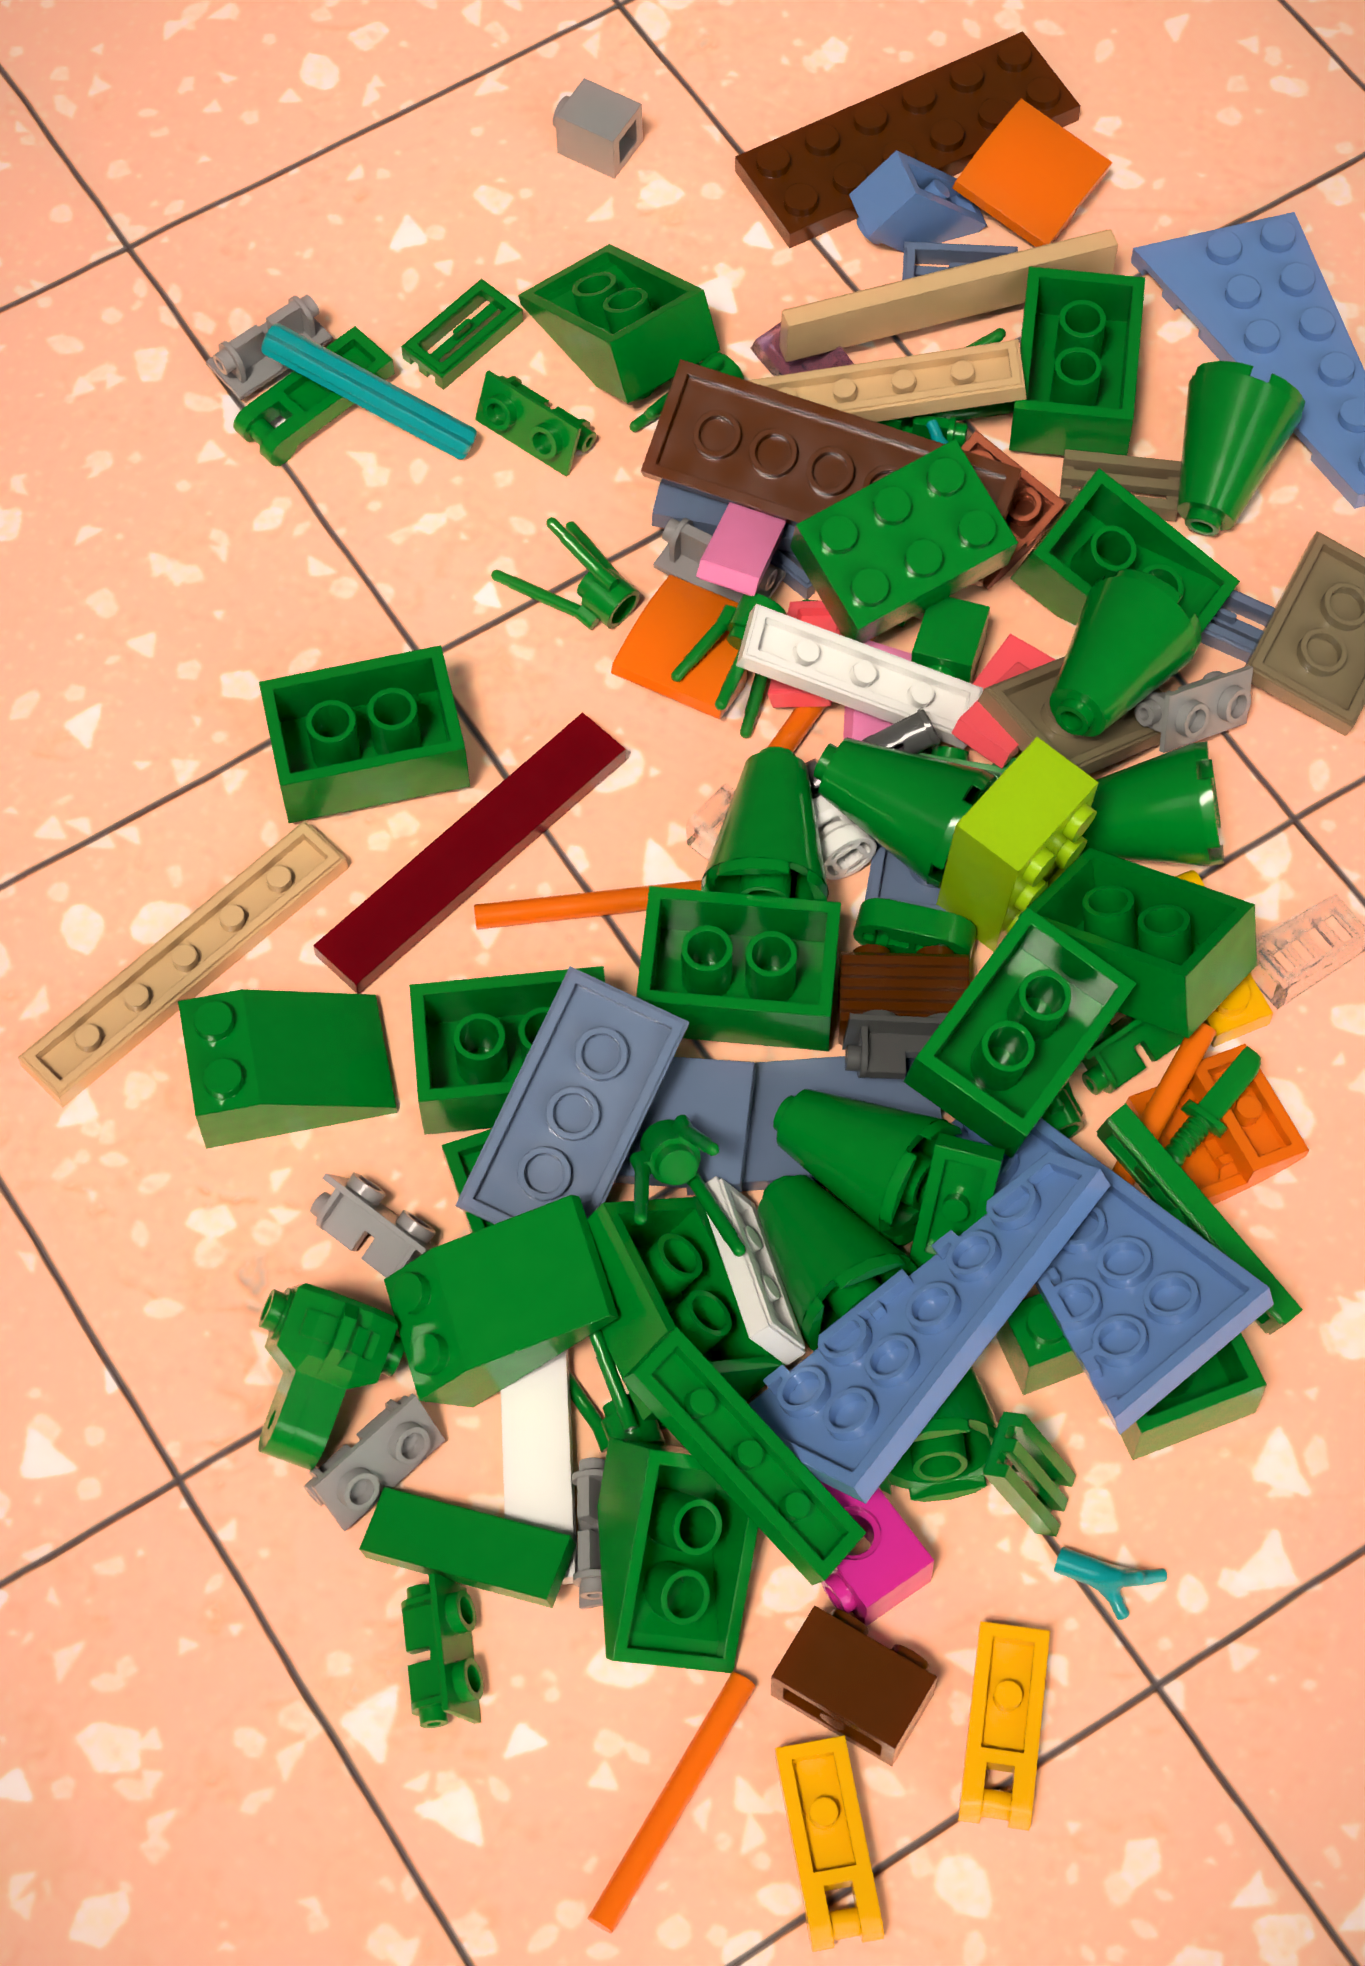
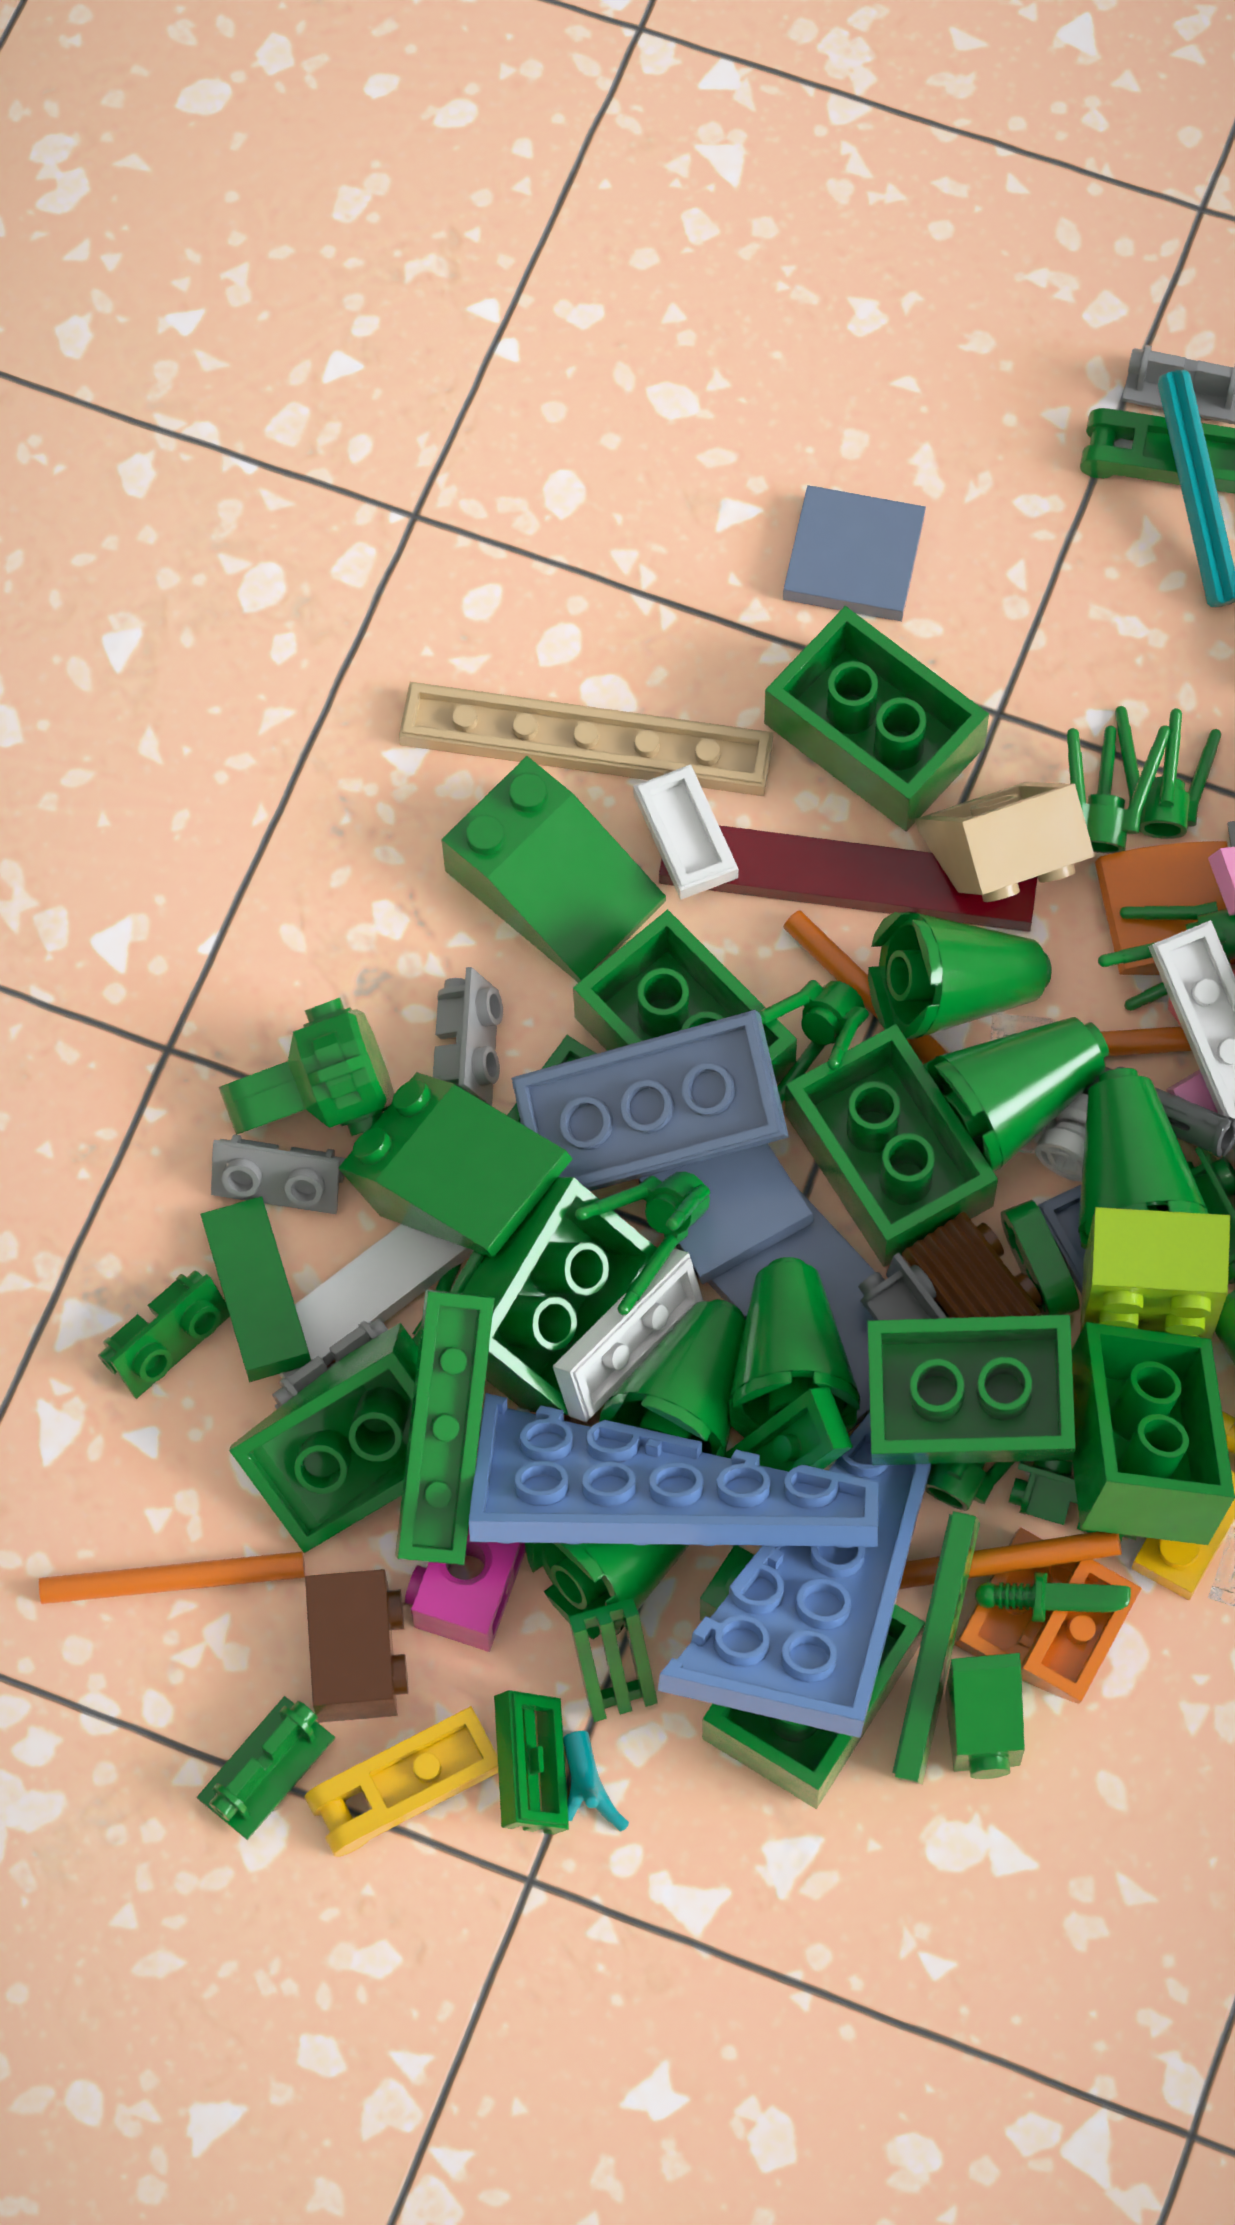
camera: 55 degrees right, 5 degrees up
yellow plate [775,1735,884,1952] -> none
none -> green hinge [196,1695,336,1841]
none -> green tile [494,1690,569,1835]
none -> white tile [633,765,739,900]
none -> green plant [759,980,869,1104]
none -> sand blue tile [783,485,926,622]
none -> green cone [868,911,1052,1039]
none -> tan slope [915,782,1095,902]
none -> green slope [945,1653,1025,1779]
none -> green plant [1067,725,1171,854]

